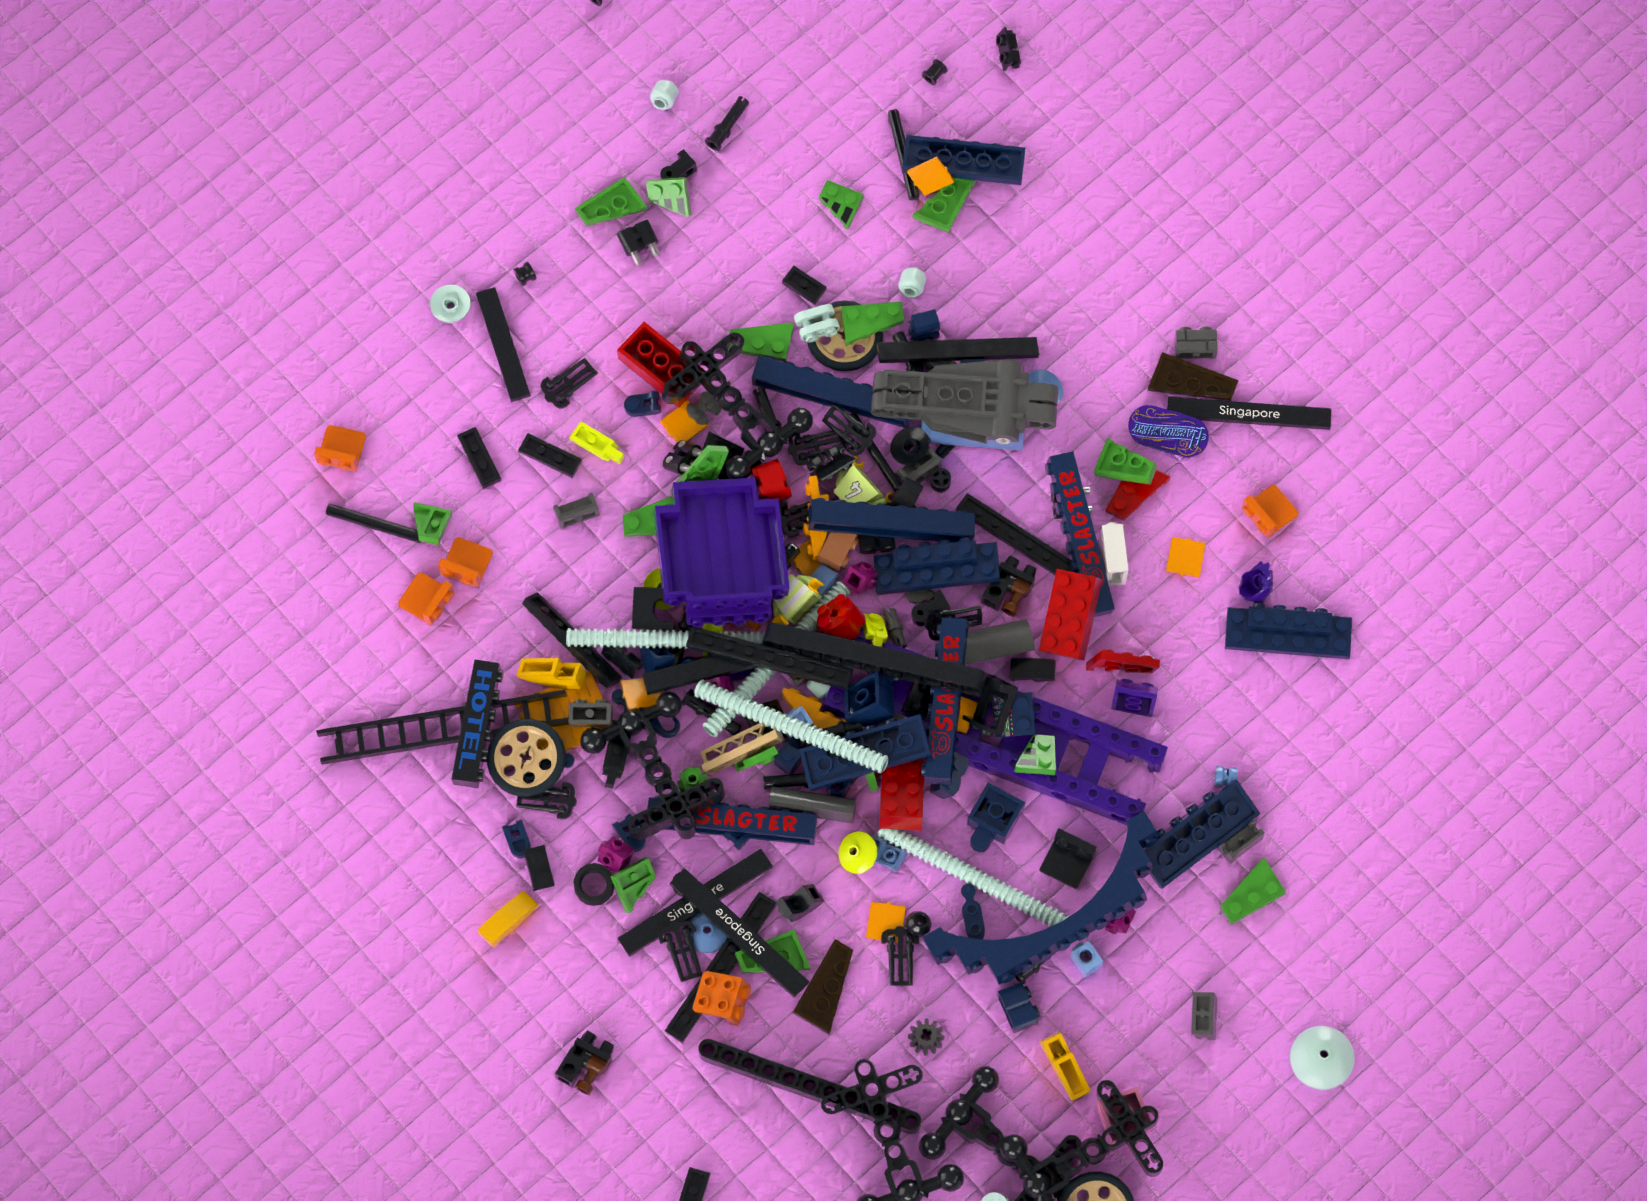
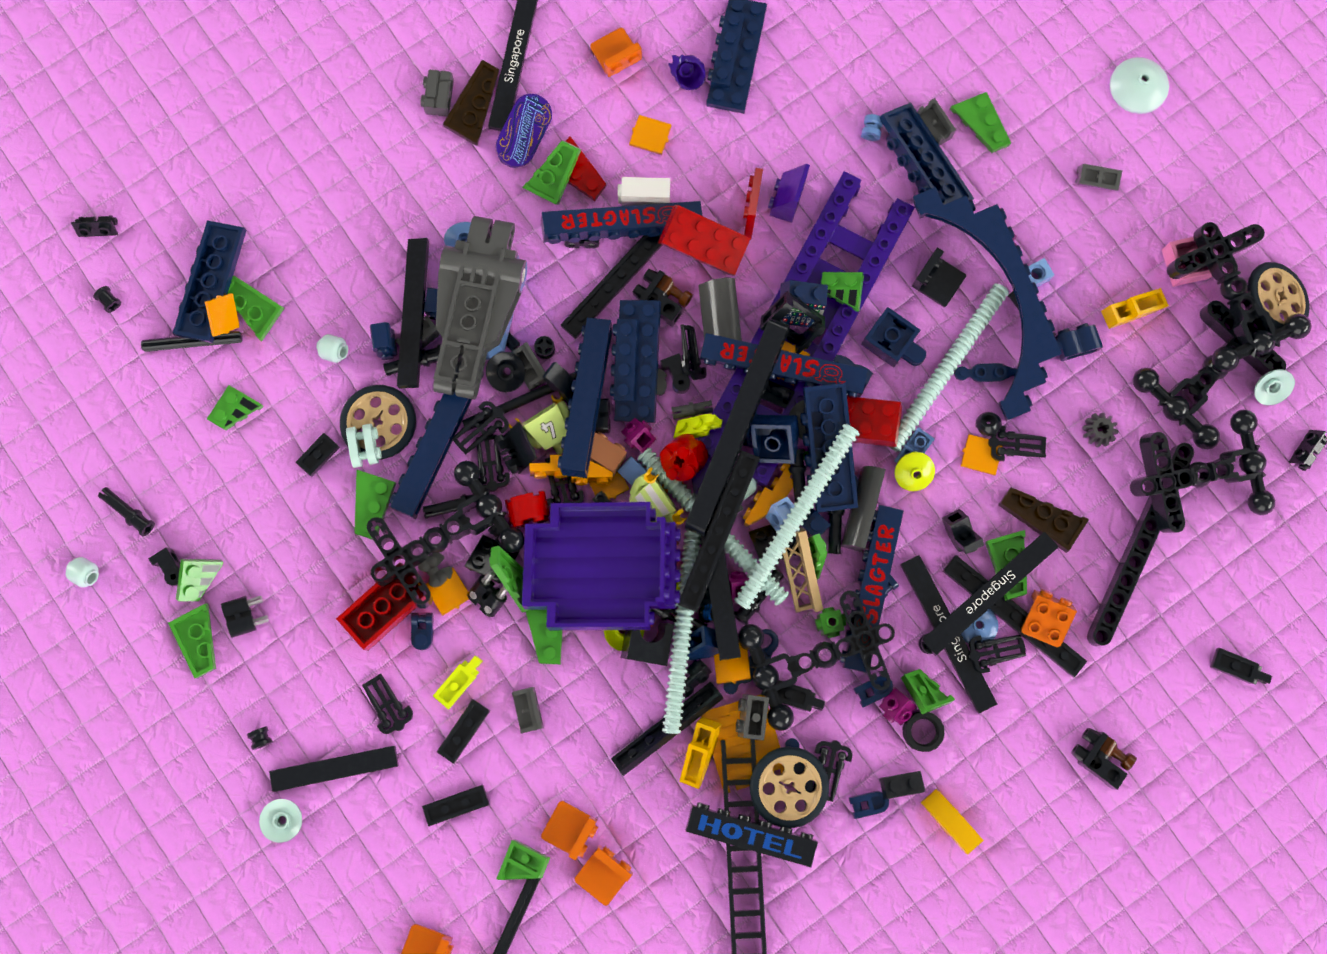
camera: 85 degrees left, 10 degrees up
bright green wing [841,302,904,346] -> none
black slope [1010,658,1056,682] -> none

